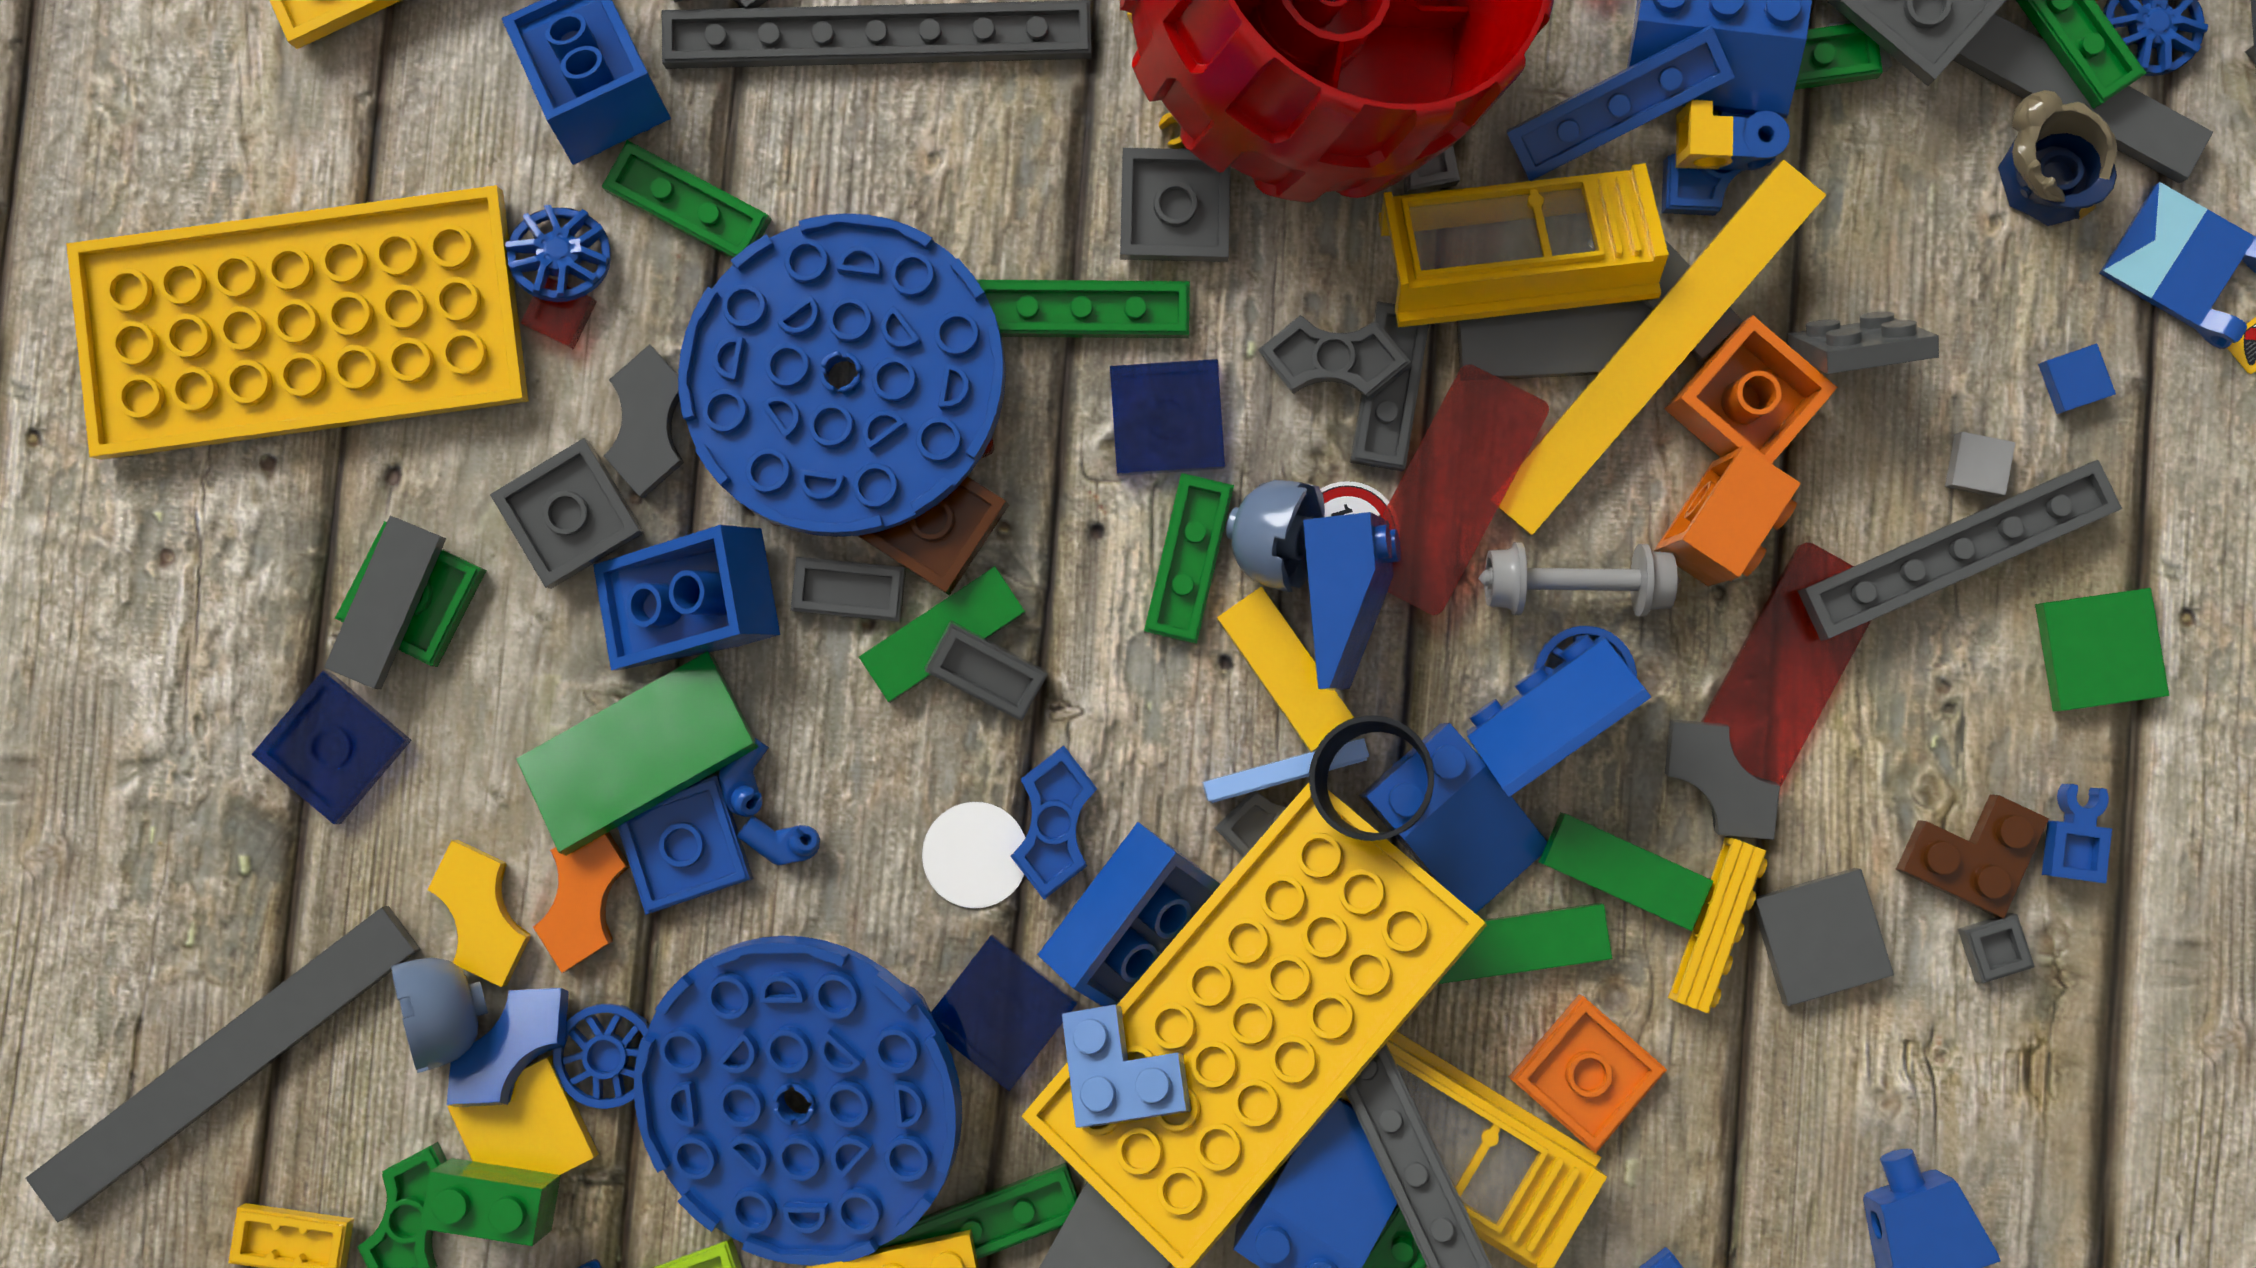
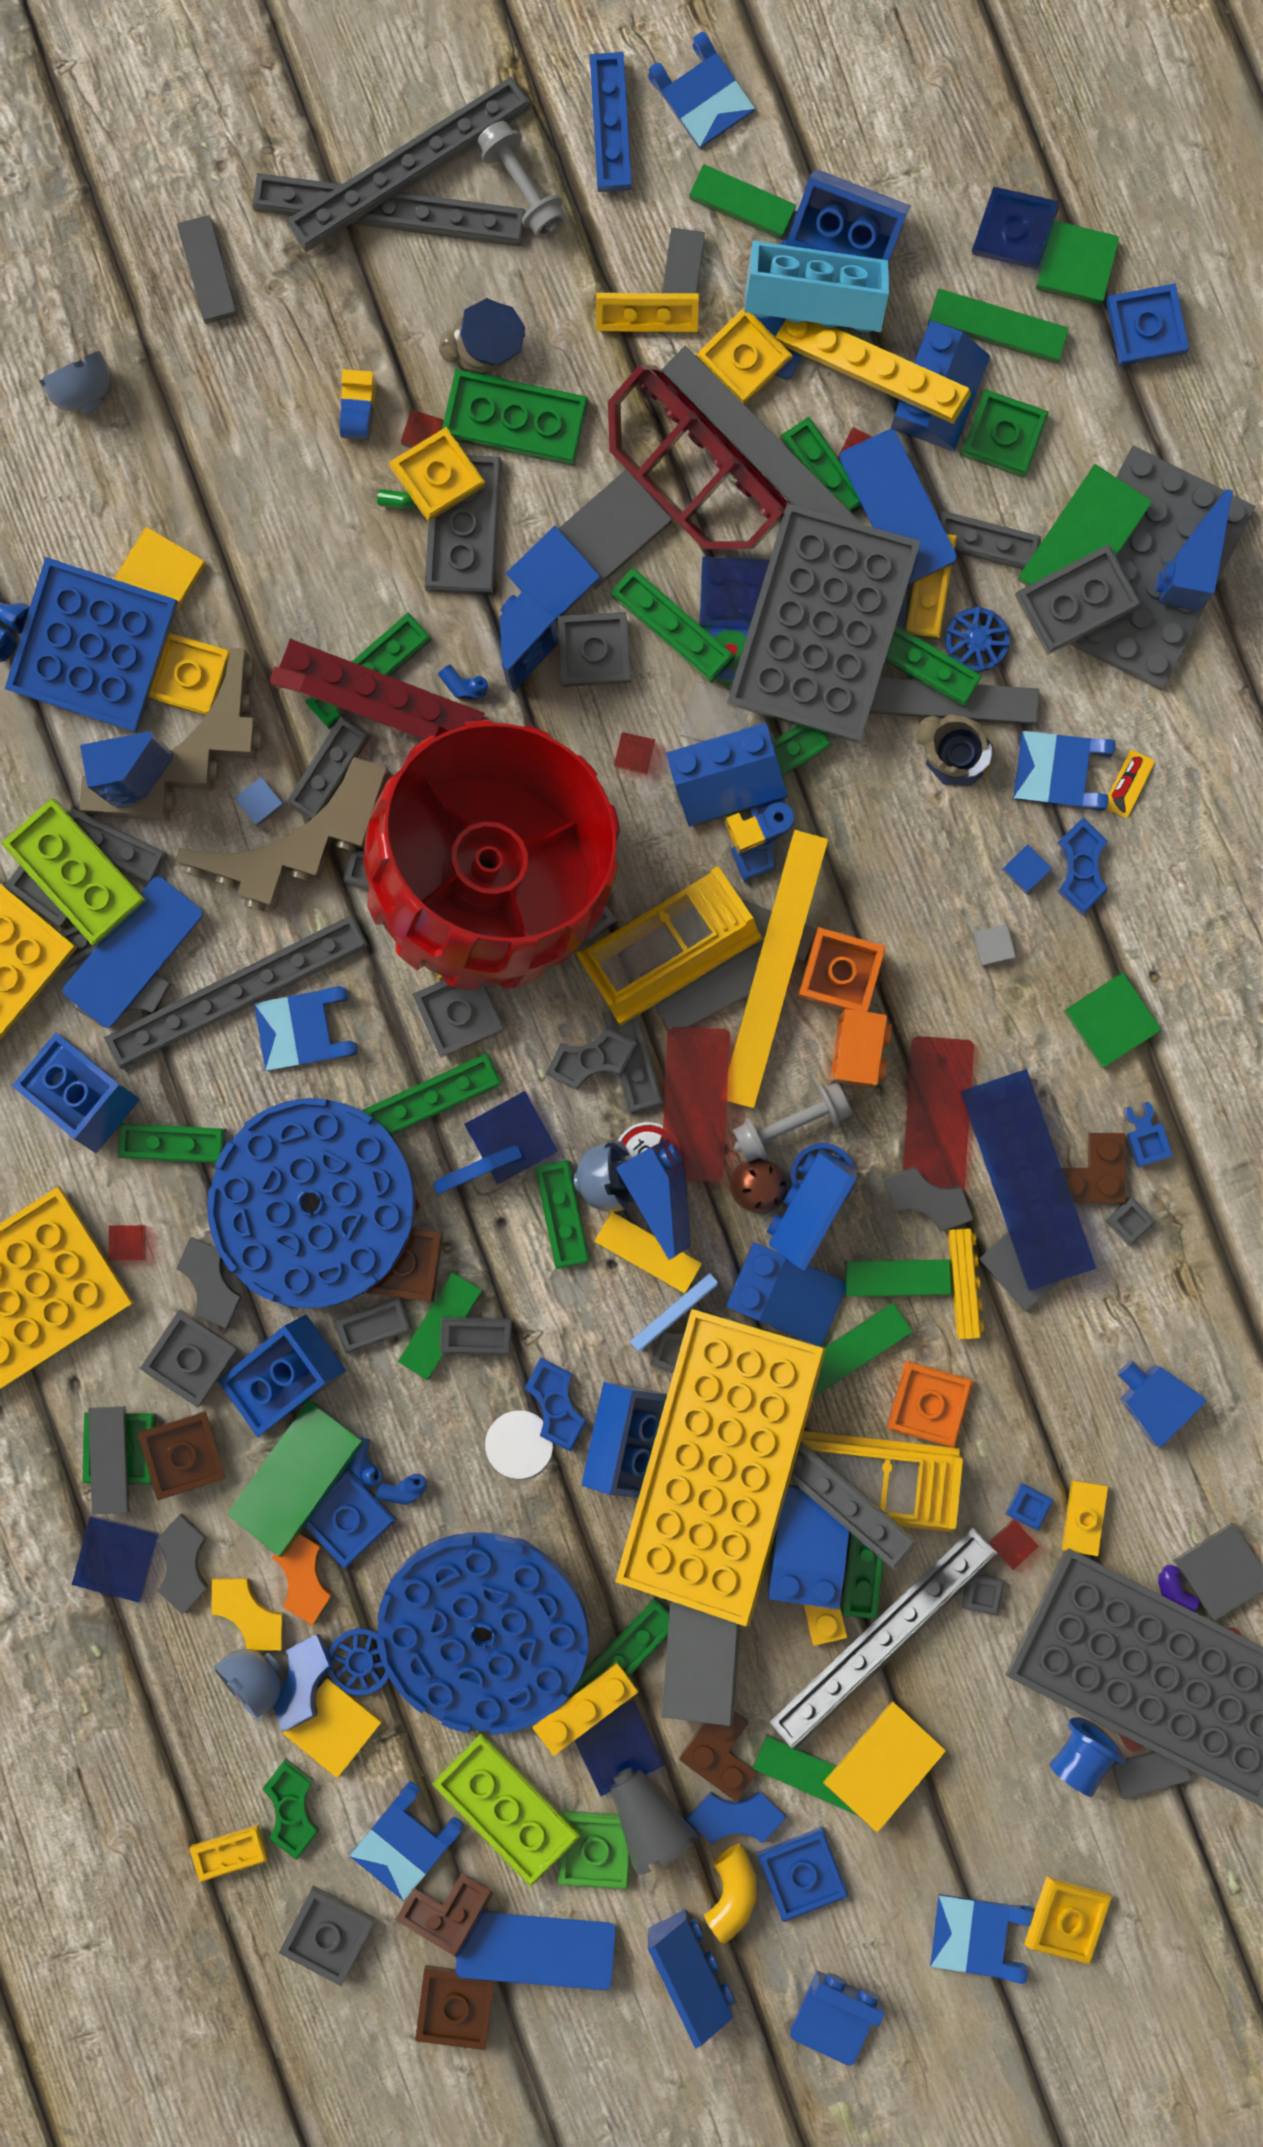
camera: 20 degrees left, 0 degrees up
dark grey tile [25,906,420,1223] -> none
green brick [420,1158,561,1246] -> none
blue wheel [505,205,611,302] -> none
clear blue tile [931,934,1078,1091] -> none
medium blue plate [1062,1004,1191,1128] -> none
black tyre [1309,715,1434,841] -> none
blue plate [1507,25,1735,181] -> none
dark grey plate [1787,312,1939,374] -> none
dark grey plate [1798,460,2122,641] -> none
none -> reddish brown plate [137,1411,226,1501]
none -> dark grey tile [156,1513,208,1615]
none -> blue flag [254,986,358,1071]
none -> blue tile [433,1145,522,1195]
none -> copper helmet [730,1158,788,1213]
none -> clear blue plate [960,1069,1097,1291]
none -> blue tile [1057,817,1108,915]

